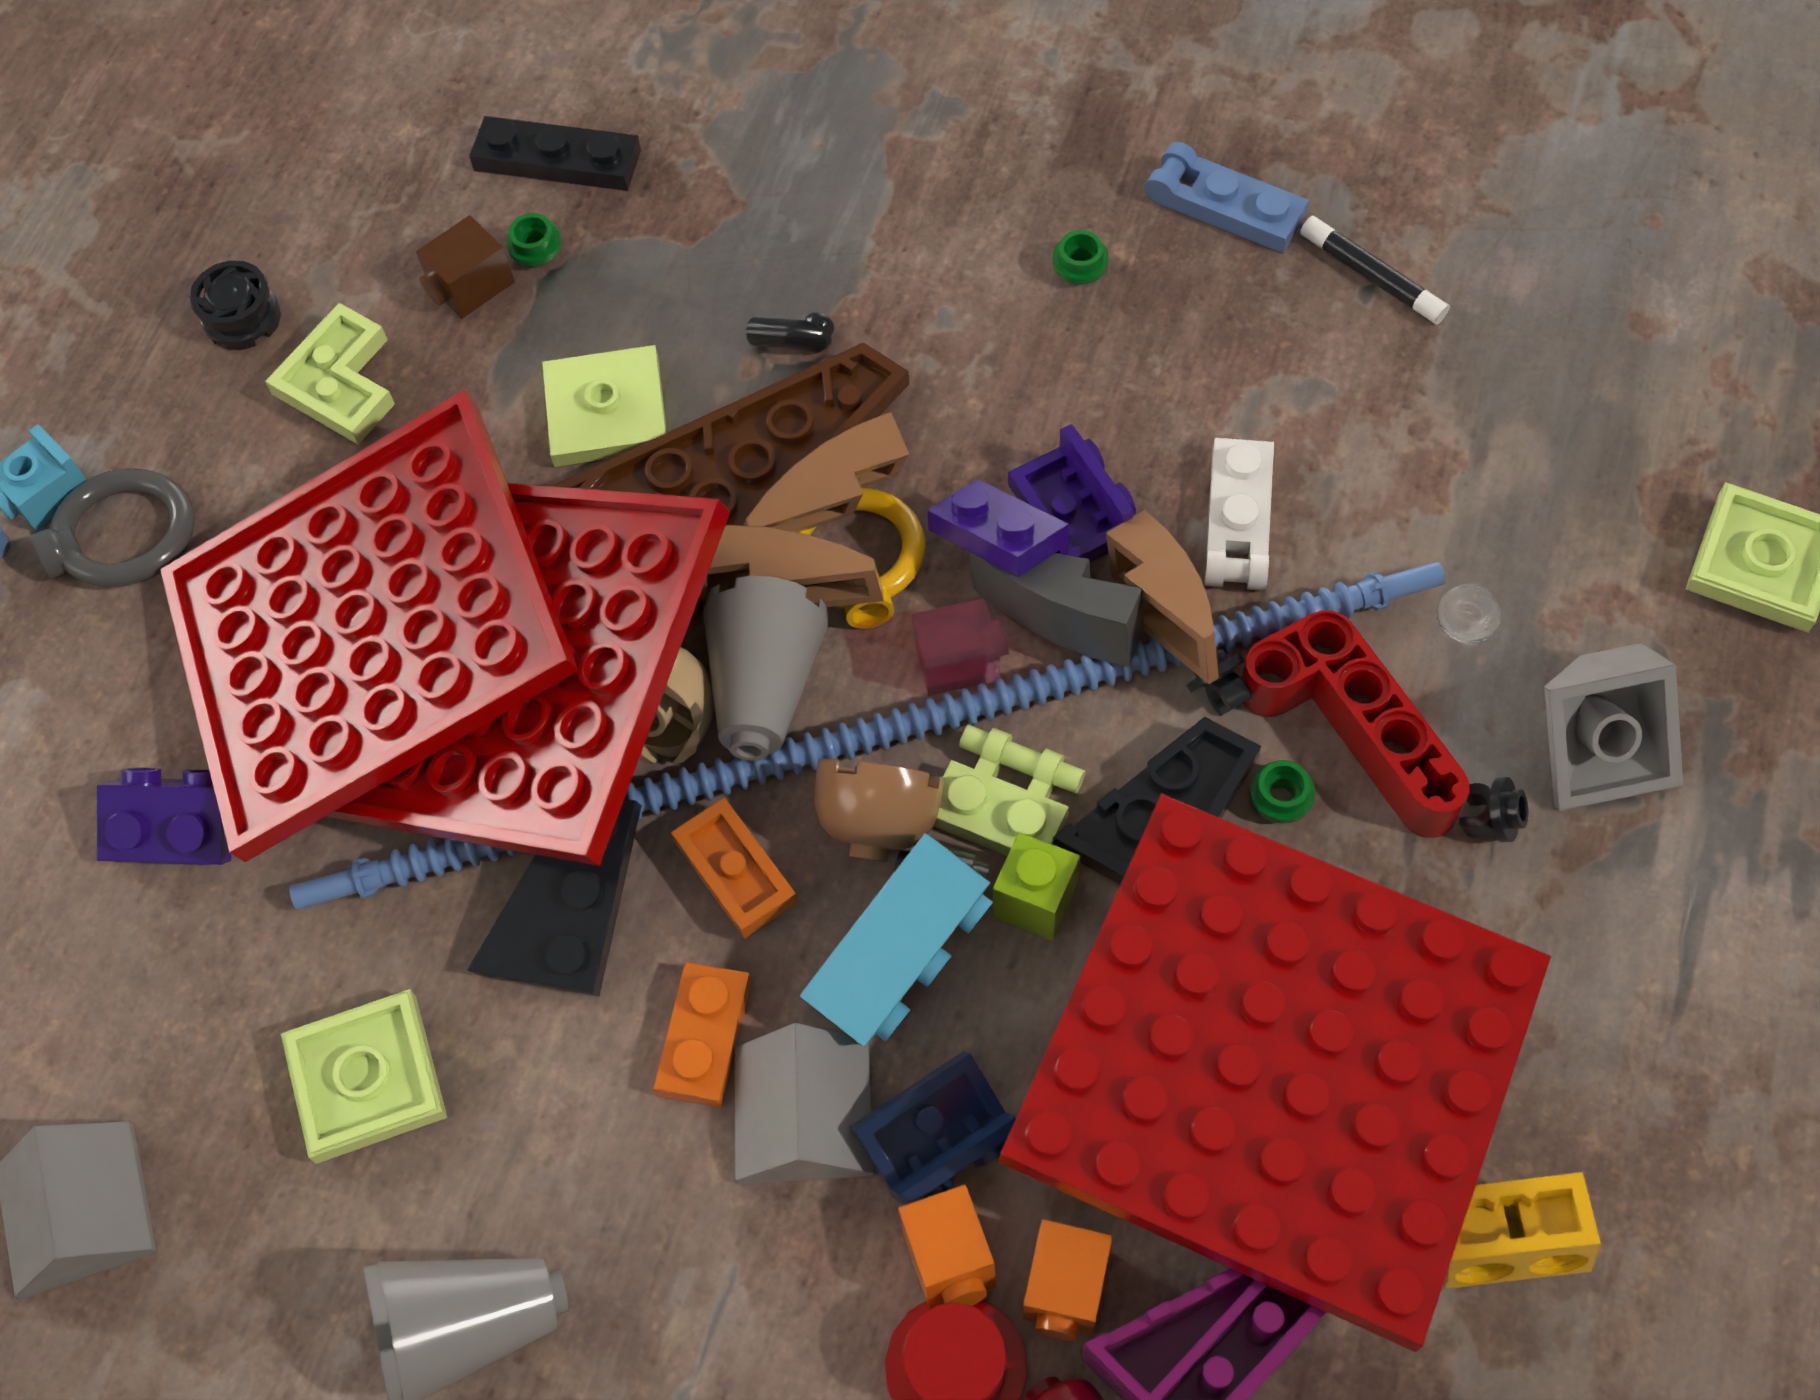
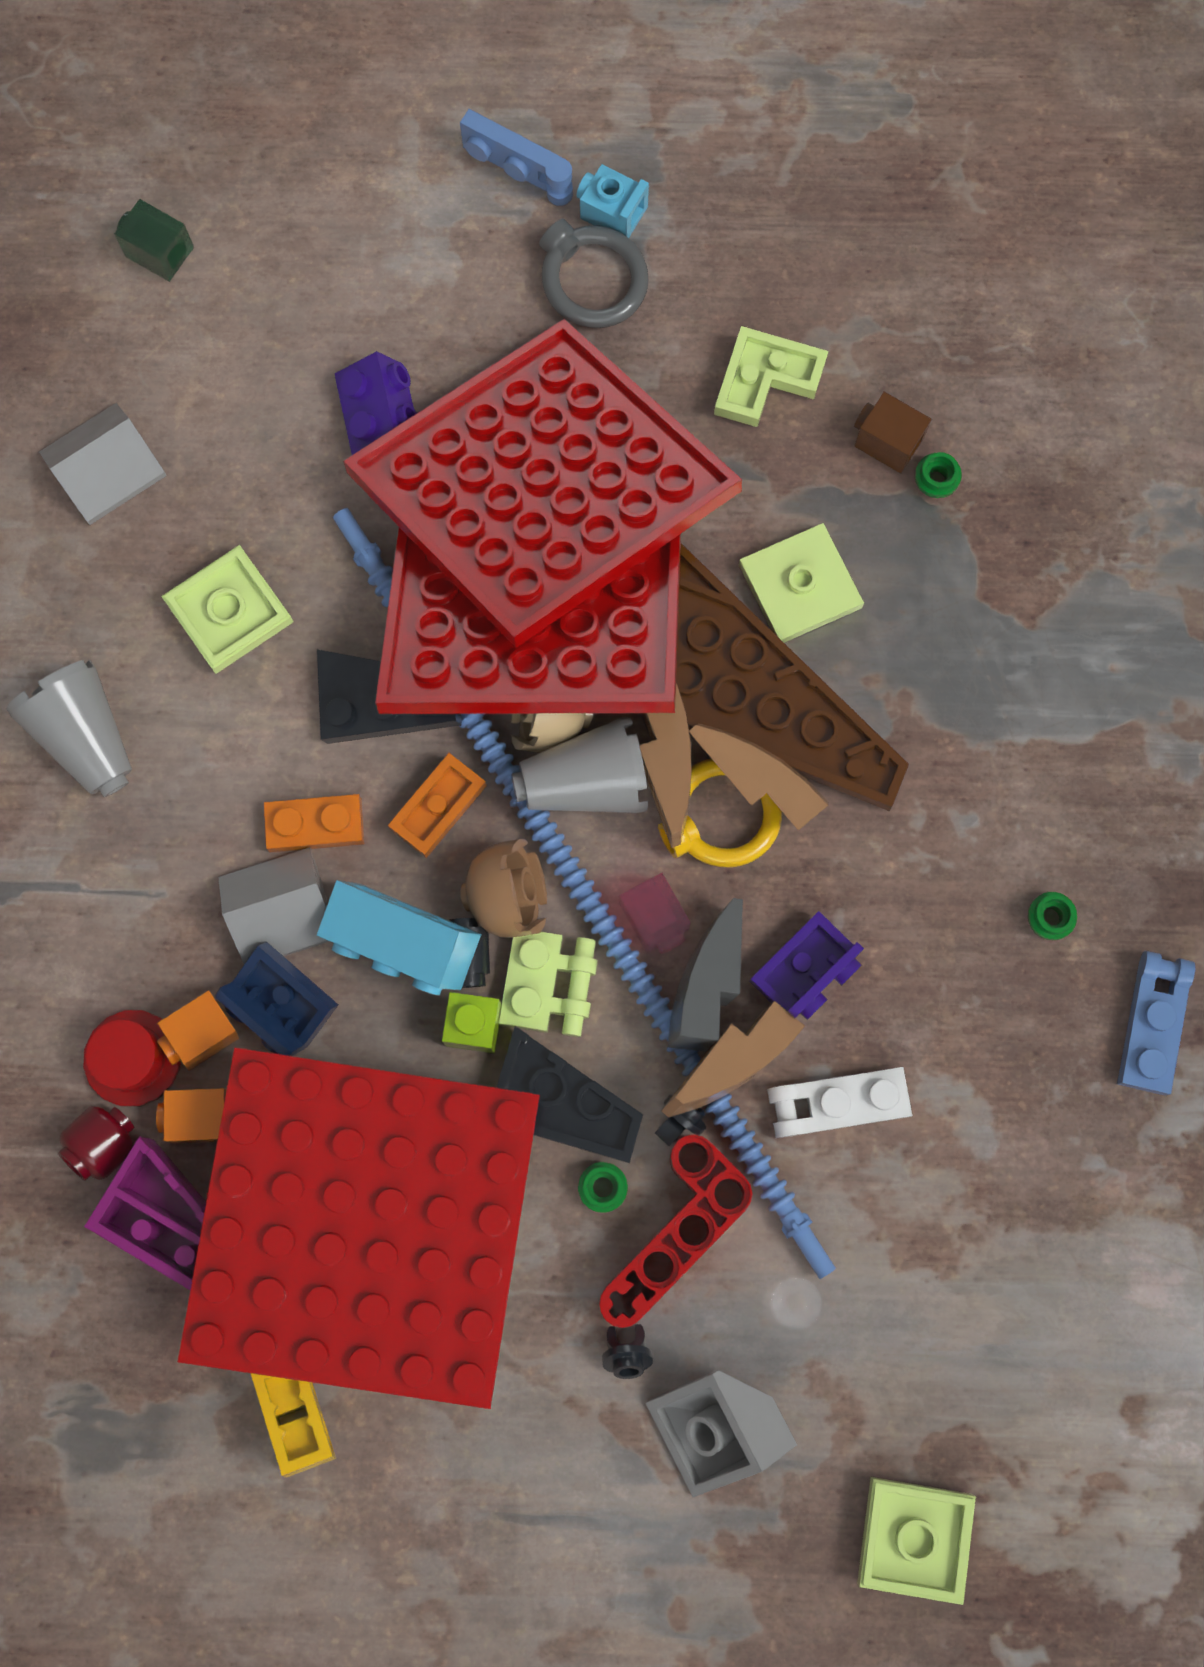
camera: 70 degrees right, 15 degrees up
black wheel [189,260,281,350] -> none
black plate [469,116,641,191] -> none
black arm [746,312,835,354] -> none
dark purple bracket [927,479,1069,577] -> none
black bar [1300,215,1450,325] -> none

